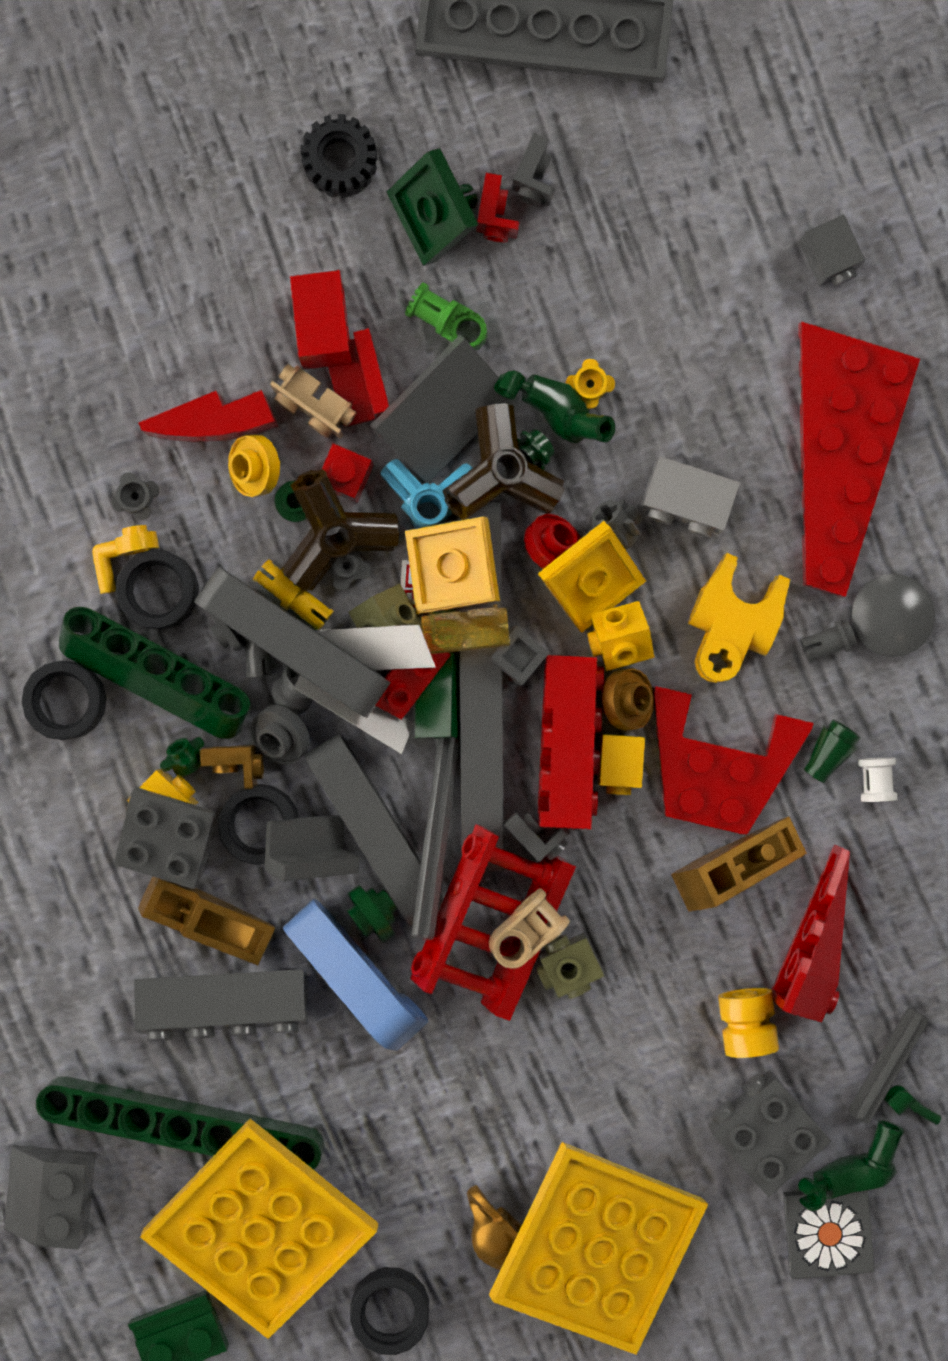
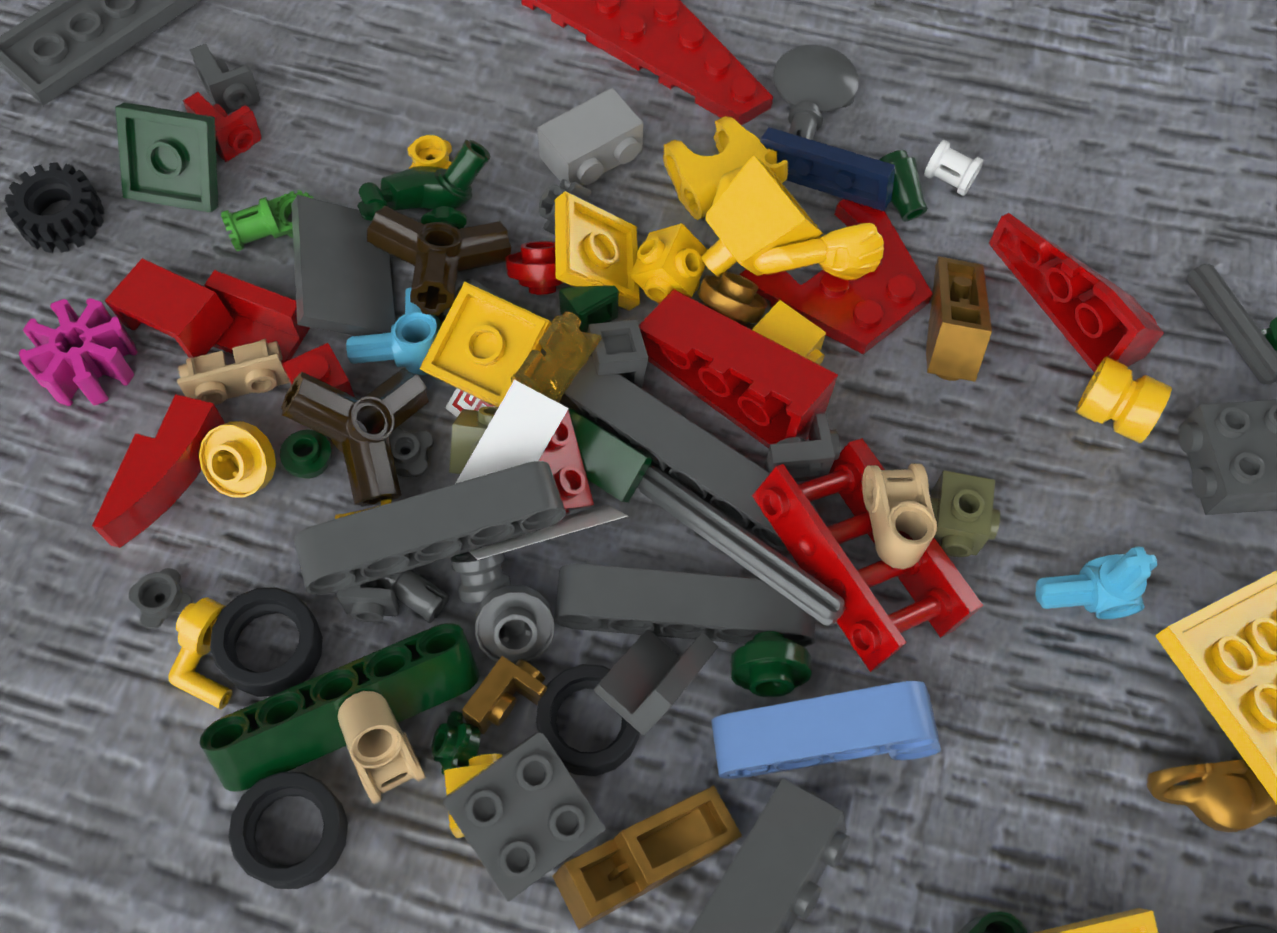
camera: 55 degrees left, 25 degrees down
none -> dark pink gear [19,298,138,406]
none -> tan piece [337,691,426,804]
none -> dark green slope [559,286,619,338]
none -> yellow torso [701,149,884,280]
none -> dark blue plate [761,127,896,211]
none -> medium azure axle [1035,546,1158,619]

